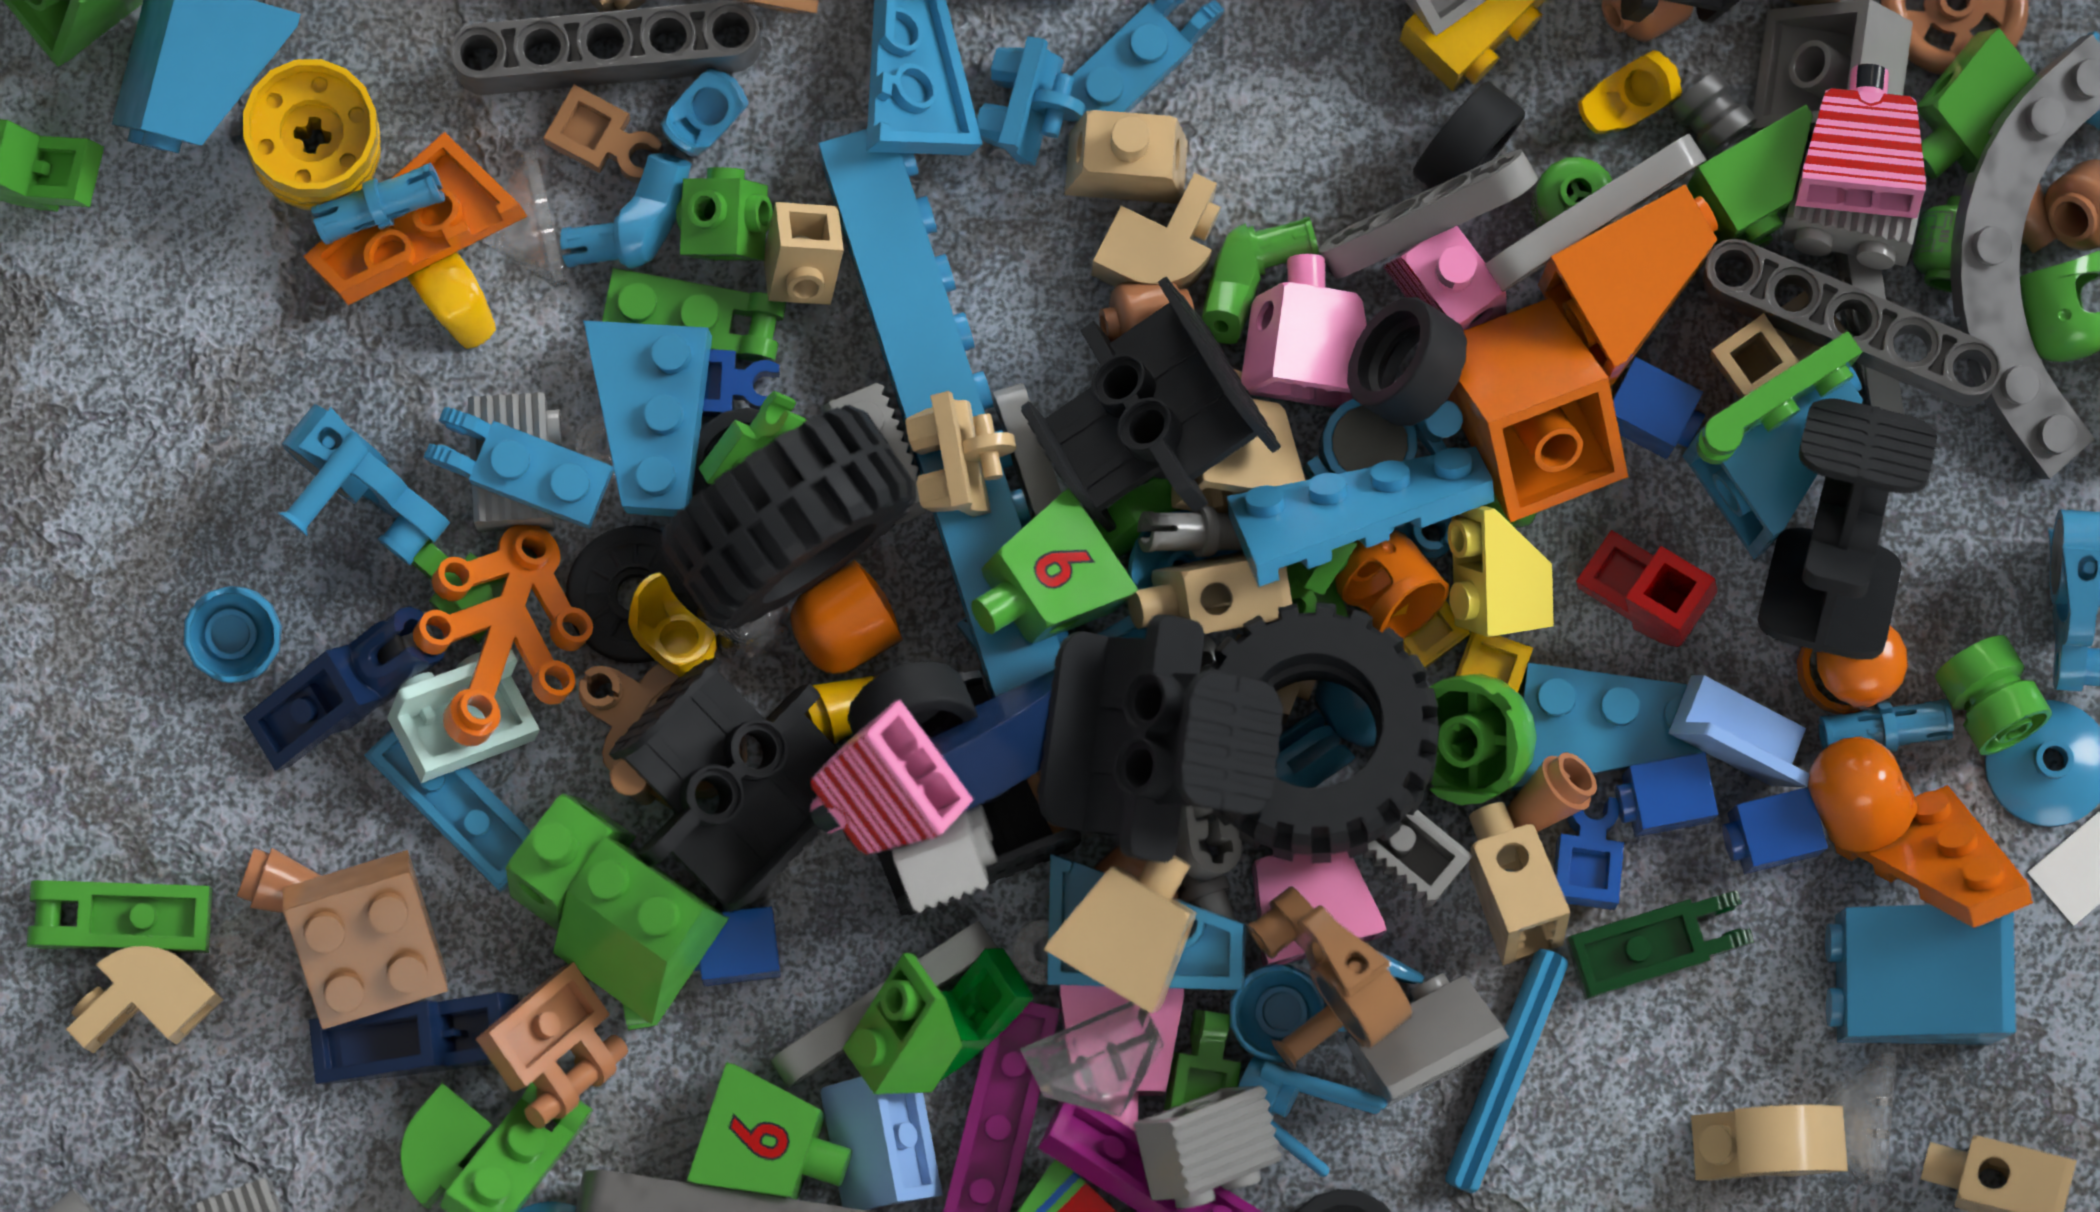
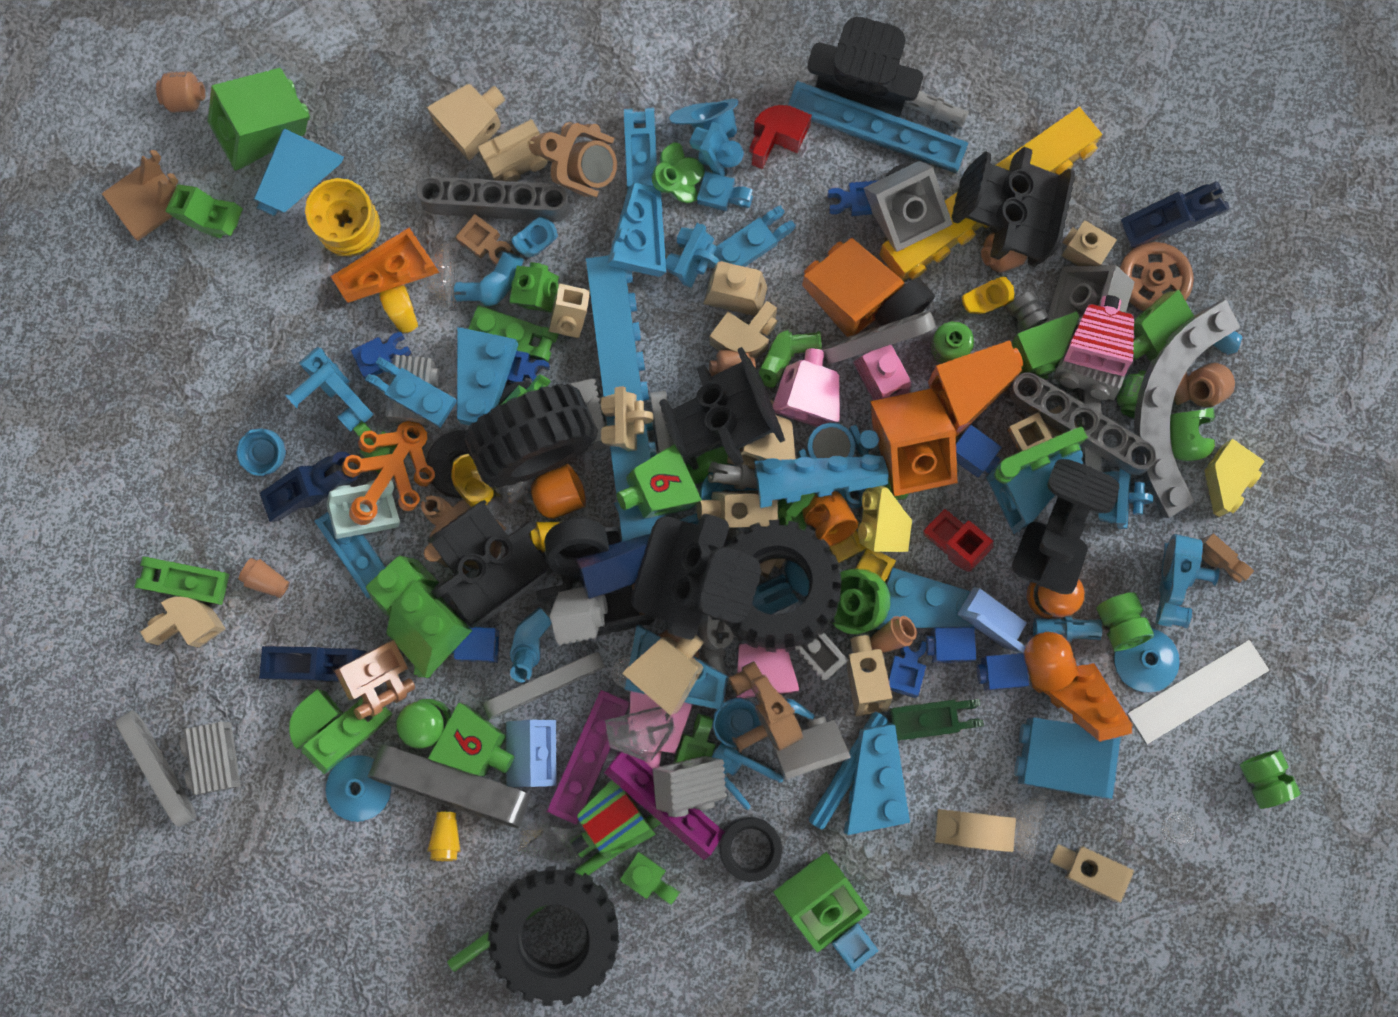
camera: 20 degrees right, 0 degrees up
medium nougat brick [283,850,448,1030] -> none
dark azure pin [311,163,445,245] -> none
bright pink torso [810,700,973,854] -> none
bright green slope [843,953,963,1094] -> none
green slope [939,948,1034,1082] -> none
black tyre [1347,297,1467,426] -> none
light grey beam [1485,134,1707,292] -> none
none -> blue plate [351,332,412,378]
none -> bright green helmet [396,699,451,748]
none -> dark azure arm [510,607,552,683]
none -> orange slope [802,238,904,337]
none -> dark azure wing [844,723,910,835]
none -> dark azure hips [1099,468,1154,529]

